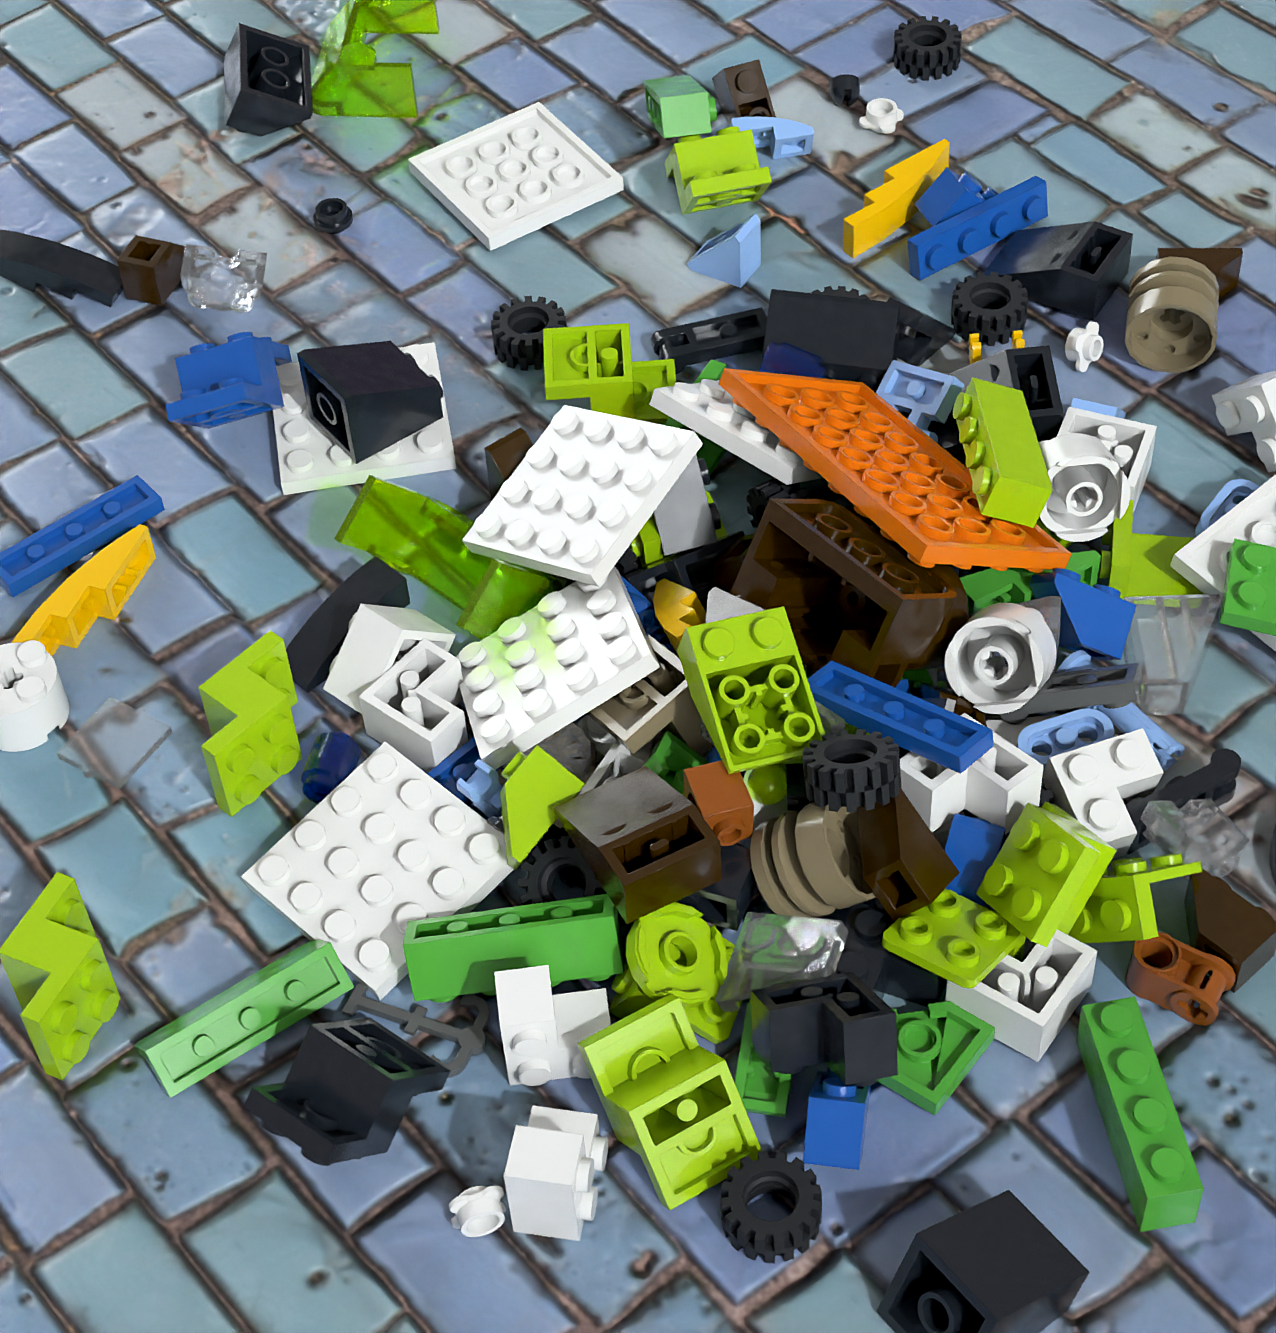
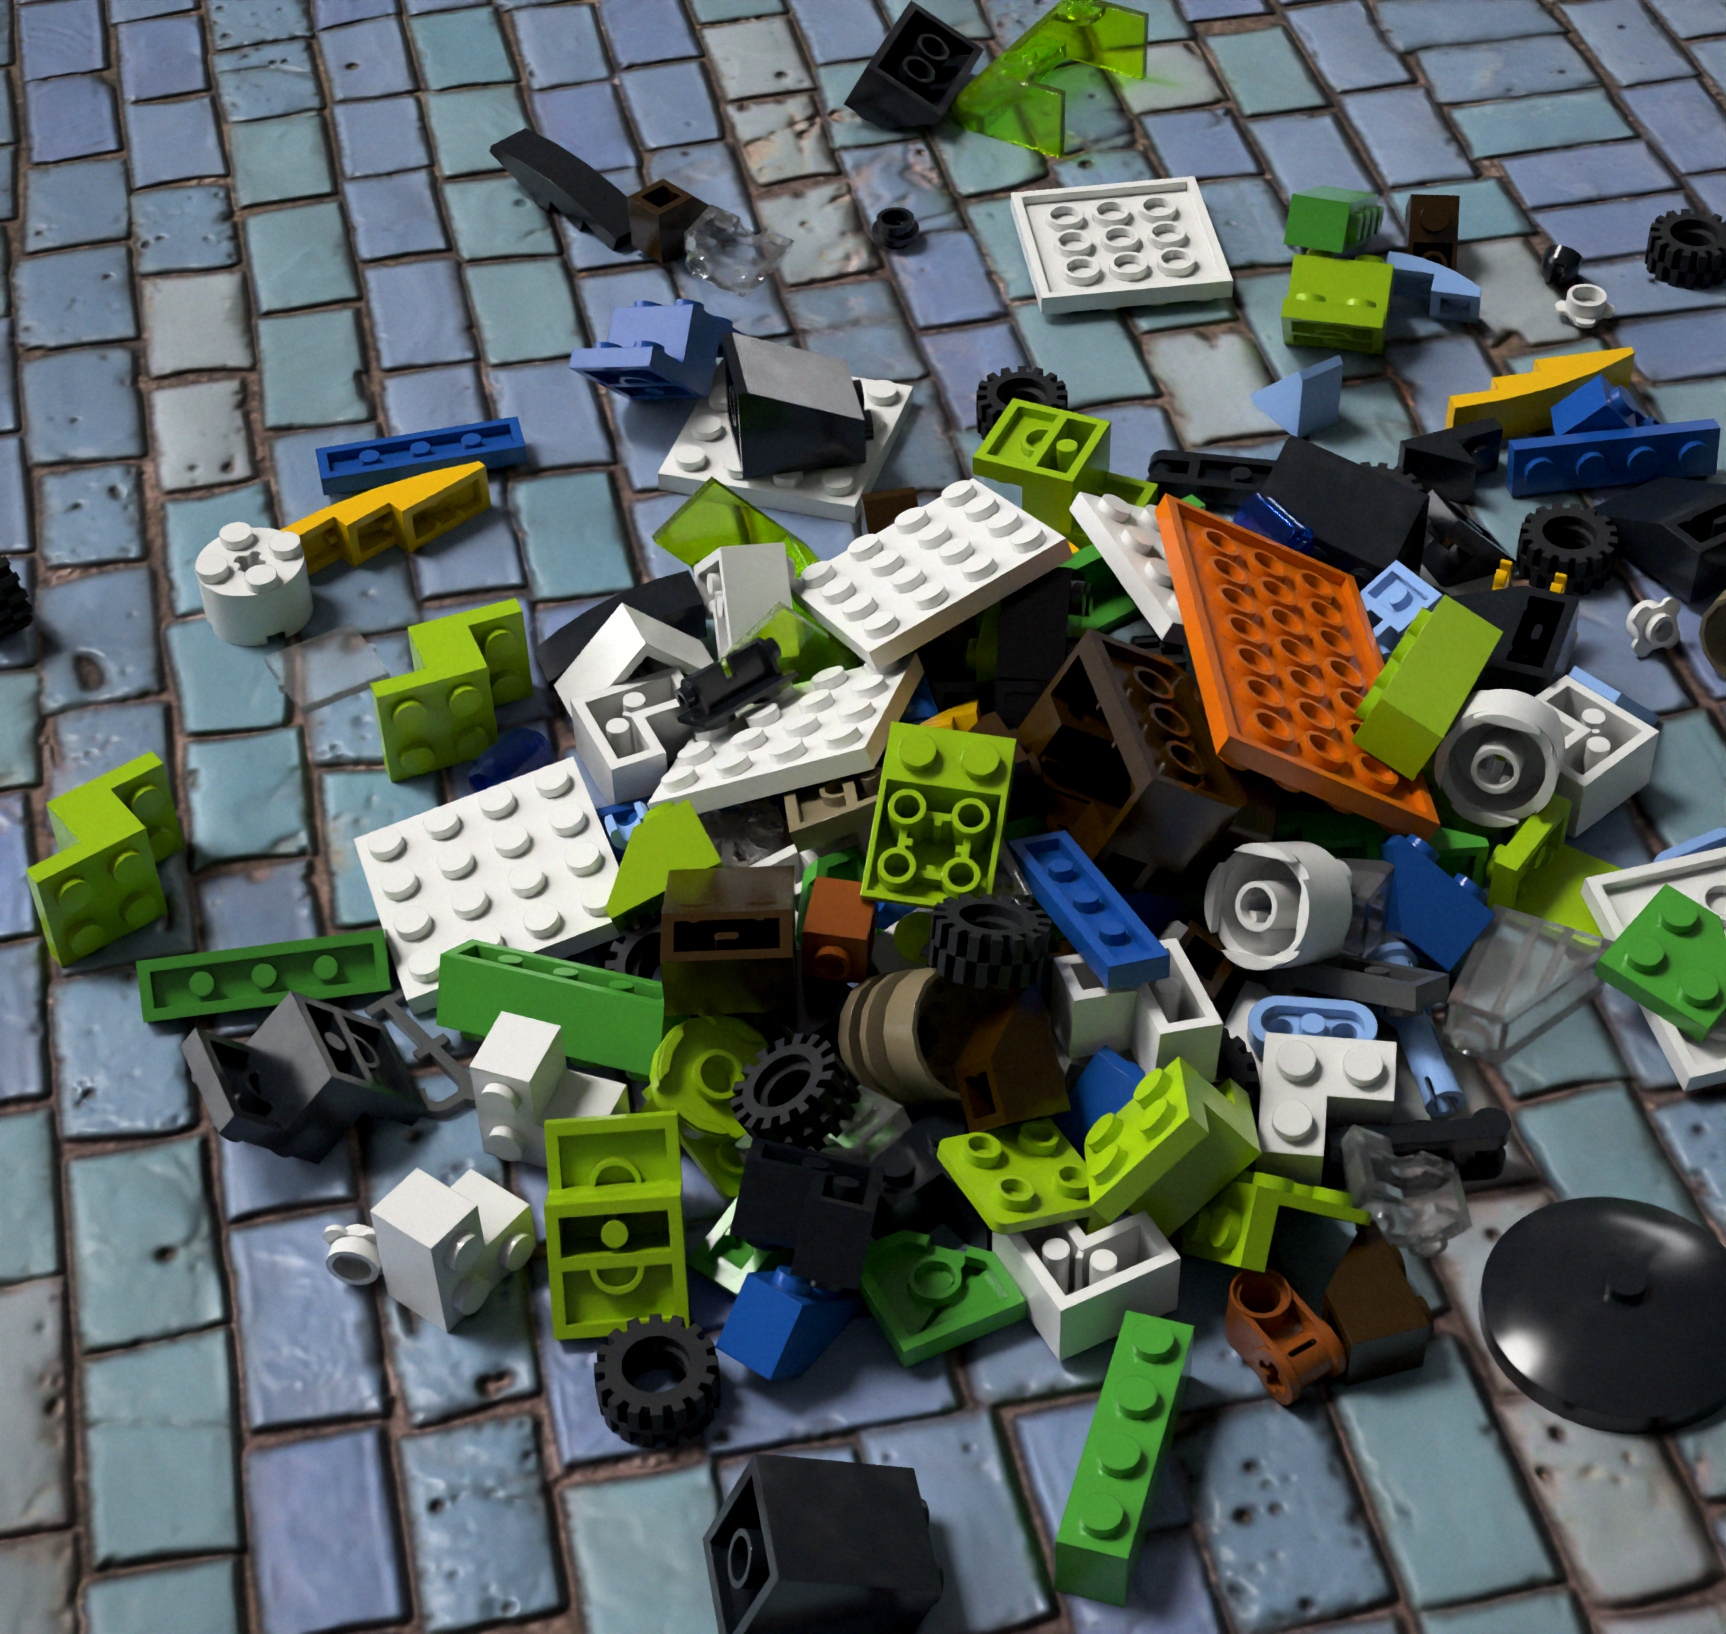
camera: 25 degrees right, 5 degrees down
none -> black hinge [675,637,799,731]
none -> white brick [694,542,803,666]
none -> black tyre [730,1033,861,1151]
none -> black slope [1397,417,1503,505]

